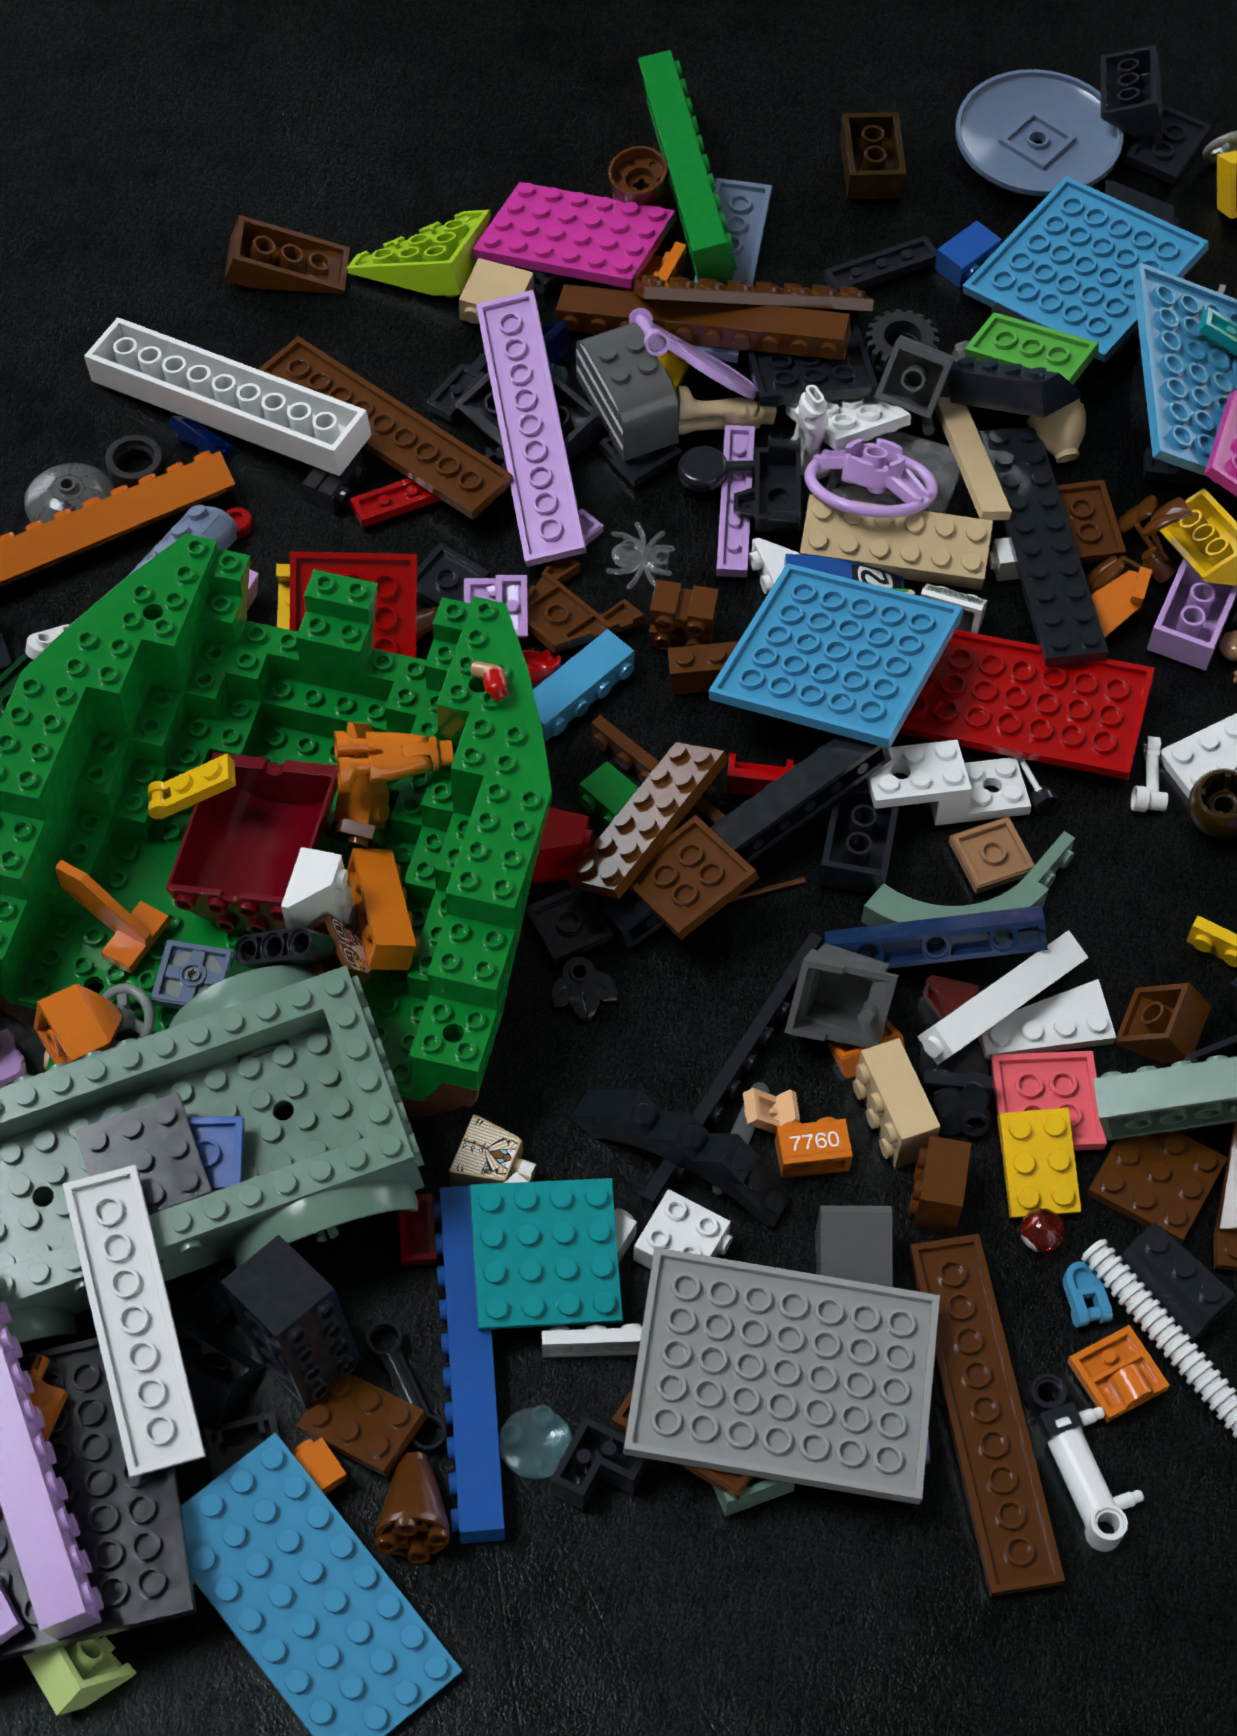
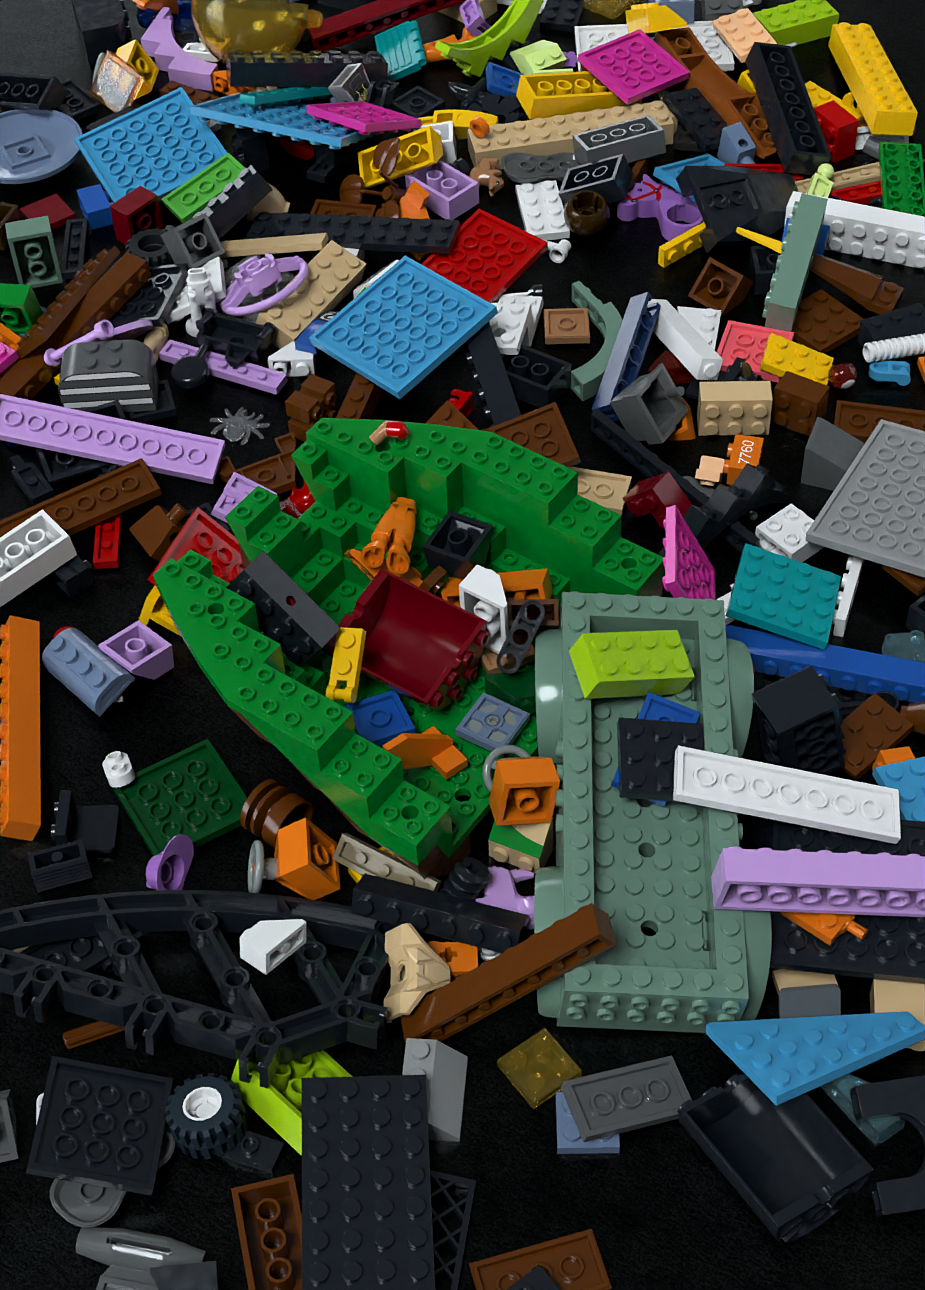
camera: 65 degrees left, 10 degrees down
none -> sand green brick [5,216,63,288]
none -> dark red tile [20,194,76,230]
none -> clear piece [89,51,145,112]
none -> dark red brick [110,186,164,245]
none -> reddish brown torso [129,503,188,561]
none -> black brick [226,551,340,667]
none -> blue plate [345,690,415,746]
none -> black slope [422,510,494,580]
none -> tan plate [568,467,632,515]
none -> lime brick [569,630,695,699]
none -> dark red brick [622,472,692,532]
none -> dark pink plate [663,505,716,600]

